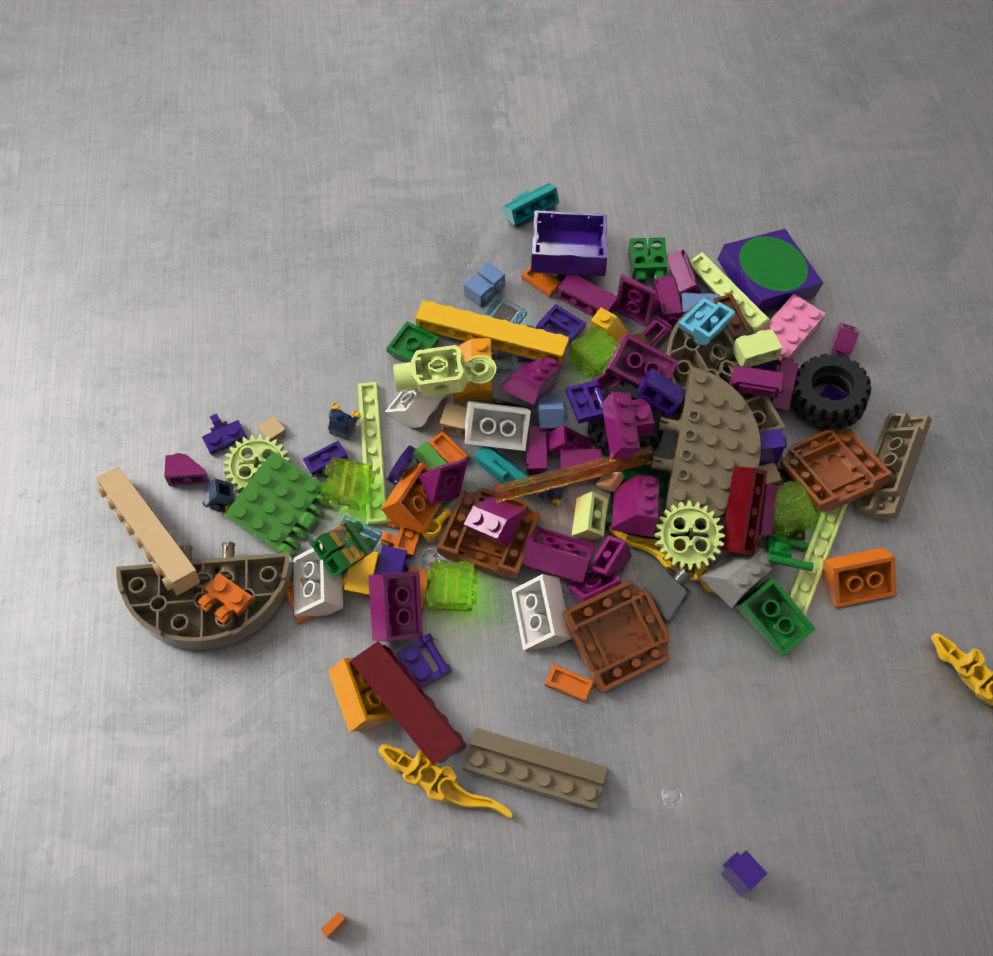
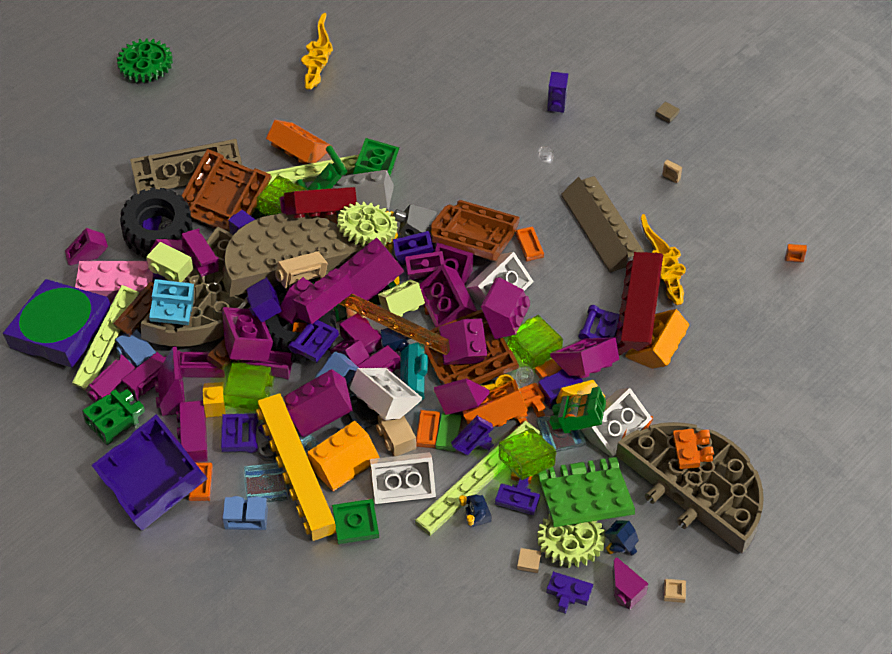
camera: 130 degrees left, 10 degrees down
tan brick [96,466,200,596] -> none
yellowish green brick [393,345,496,397] -> none
teal piece [502,183,559,226] -> none
none -> tan window [275,251,328,288]
none -> dark purple brick [393,231,435,265]
none -> magenta slope [481,277,530,339]
none -> tan tile [662,159,682,183]
none -> tan tile [664,579,686,603]

